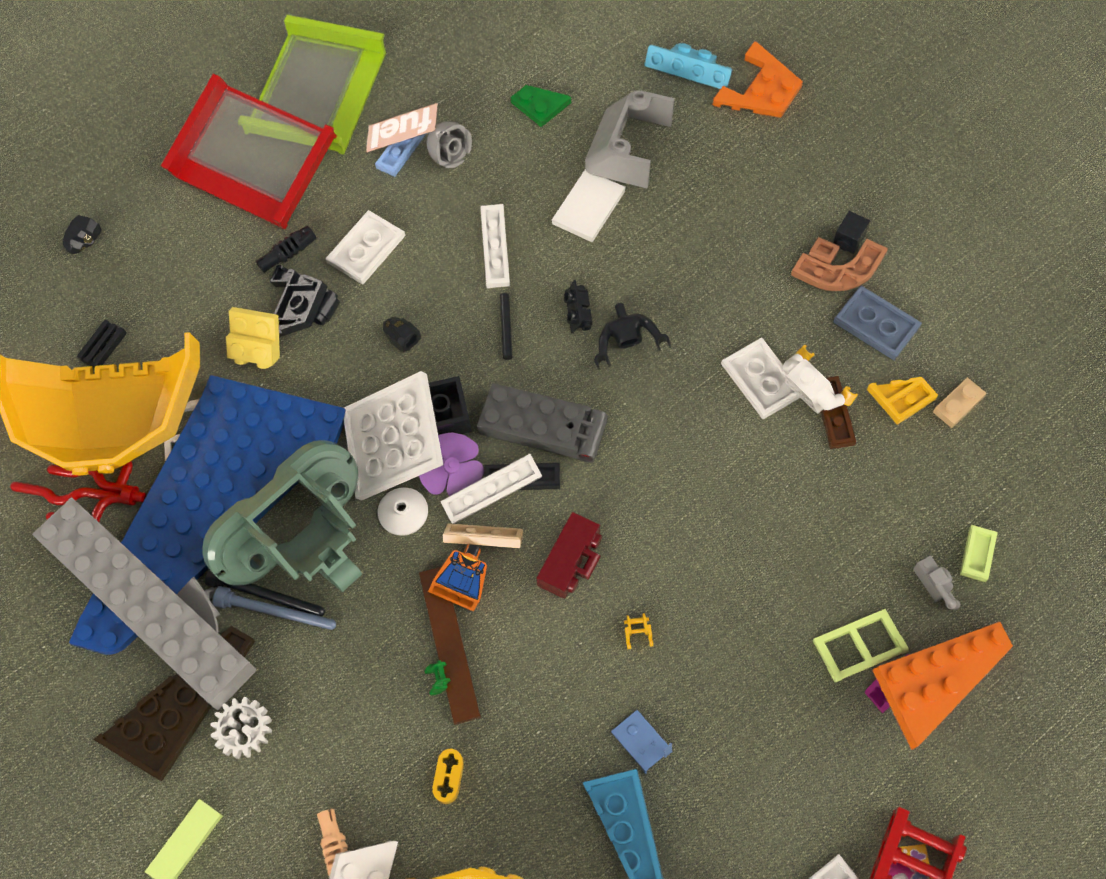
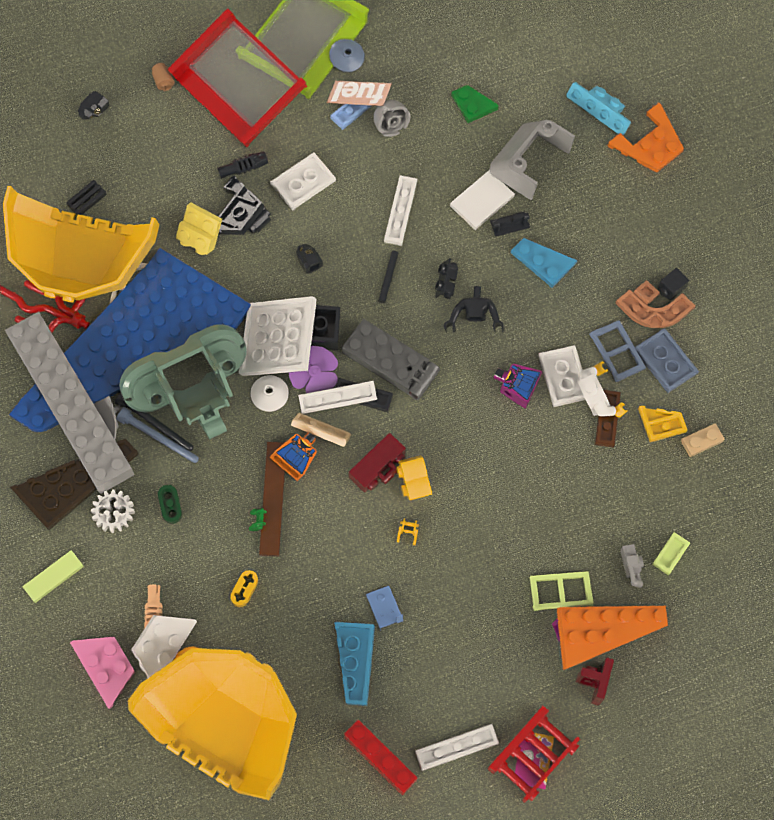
camera: 10 degrees right, 5 degrees up
none -> medium nougat brick [152,63,174,91]
none -> dark green plate [158,485,182,524]
none -> sand blue dish [329,39,365,72]
none -> yellow brick [396,455,432,500]
none -> black hinge [490,211,530,237]
none -> torso [494,364,542,409]
none -> dark azure wing [511,238,577,288]
none -> dark red bracket [576,657,614,706]
none -> sand blue window [589,320,646,382]

